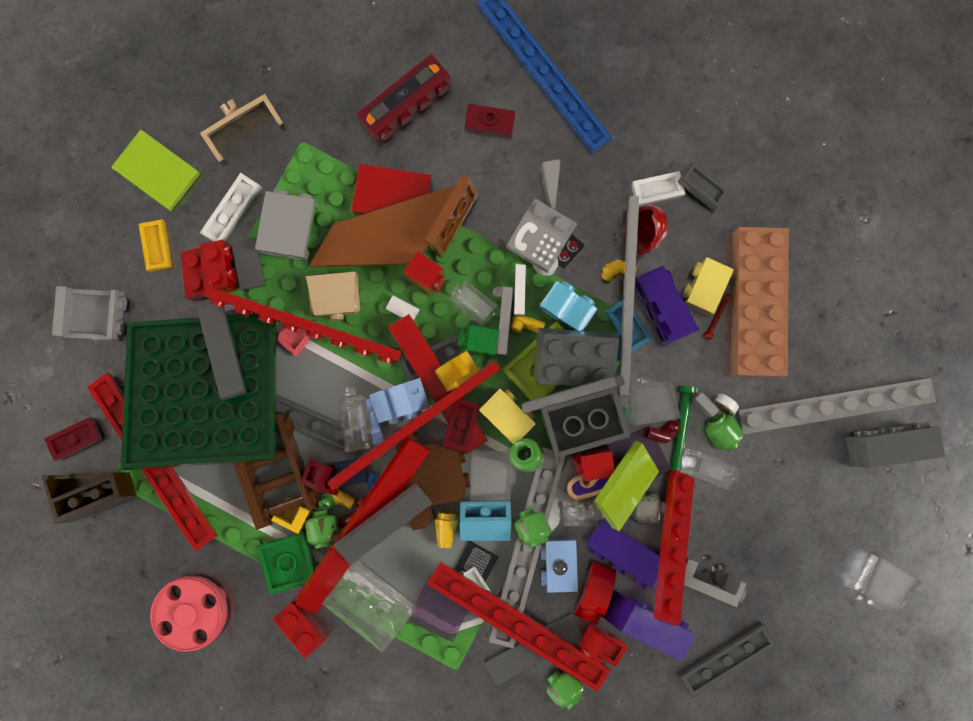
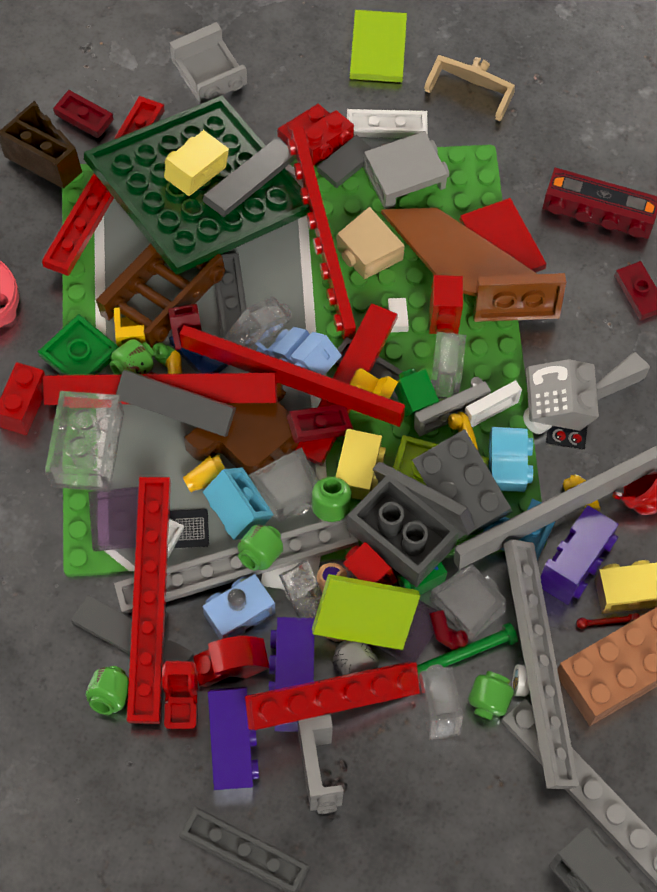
camera: 60 degrees right, 20 degrees down
yellow tile [138,219,173,272] -> none
coral tile [277,328,311,357] -> none
light grey tile [692,393,719,417] -> none
none -> light yellow brick [164,130,229,196]
none -> light grey plate [504,540,579,789]

